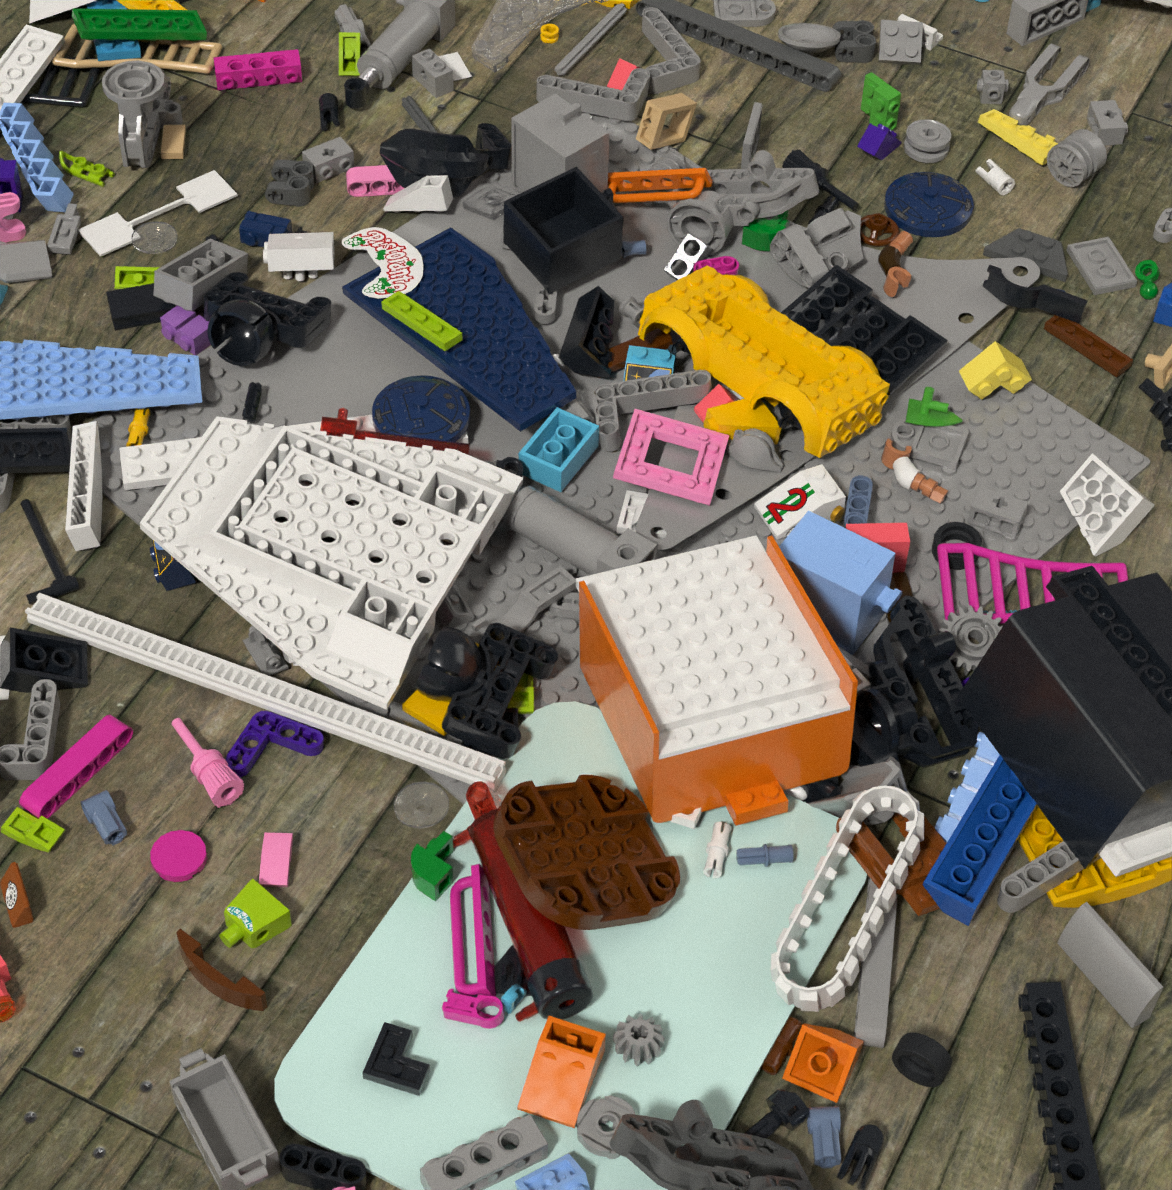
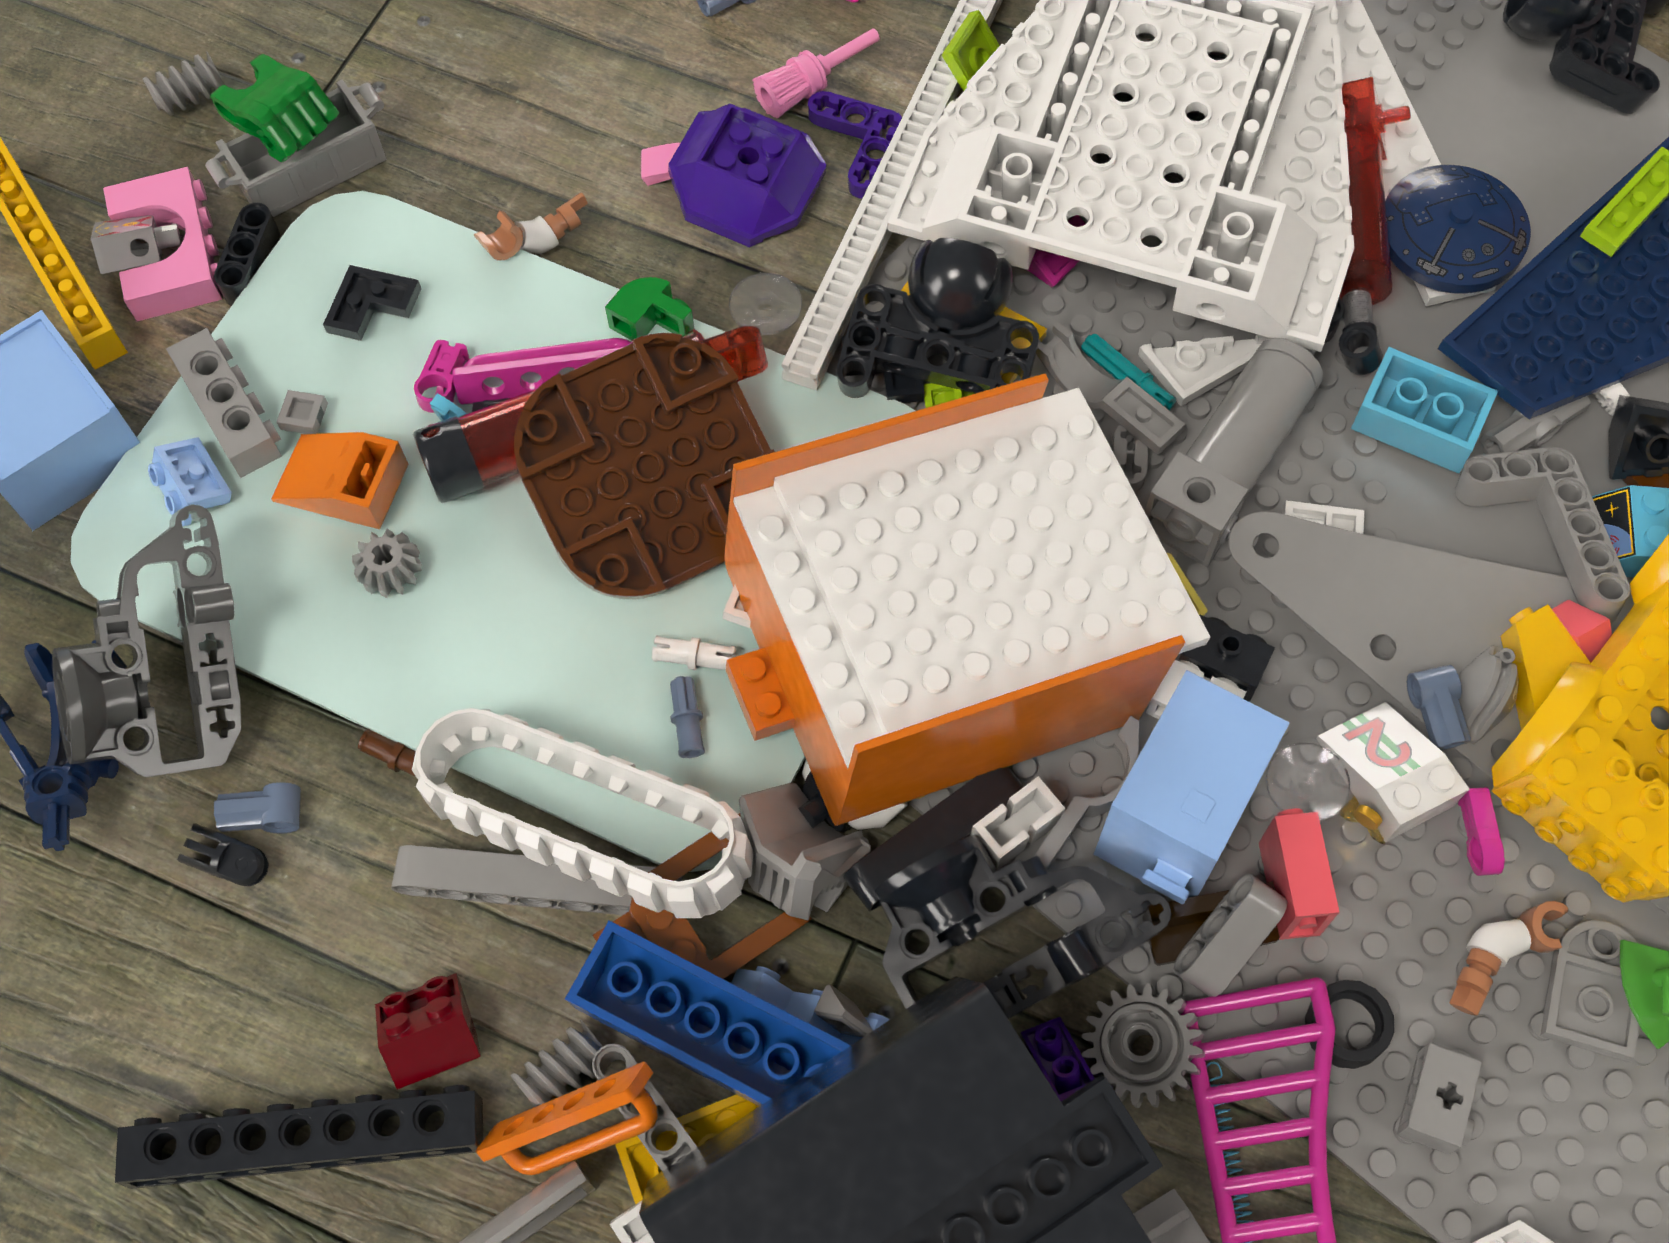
camera: 90 degrees right, 15 degrees up
dark pink tile [150,830,207,882] -> none
reddish brown slope [176,929,267,1011] -> none
lime torso [219,879,292,948] -> none
black axle [242,382,262,423] -> none
light grey slope [436,582,475,628] -> none
light grey plate [577,1096,635,1159] -> none
bright pink plate [613,409,729,506] -> none
black piece [744,1089,809,1138] -> none
orange slope [782,1023,864,1103] -> none
sand blue beam [843,475,873,528] -> none
black tyre [892,1033,952,1087] -> none
none -> green piece [210,54,339,163]
none -> light grey plate [276,390,328,434]
none -> dark red slope [375,973,481,1090]
none -> nougat piece [474,193,588,261]
none -> orange piece [475,1061,658,1176]
none -> light grey piece [510,1019,611,1107]
none -> dark purple piece [668,103,827,248]
none -> light grey slope [814,985,873,1037]
none -> lime tile [942,10,1000,92]
none -> teal axle [1081,334,1176,411]
none -> white wing [1138,334,1271,406]
none -> light grey beam [1174,874,1287,997]
none -> sand blue piece [1406,665,1472,751]
none -> dark pink piece [1458,787,1505,876]

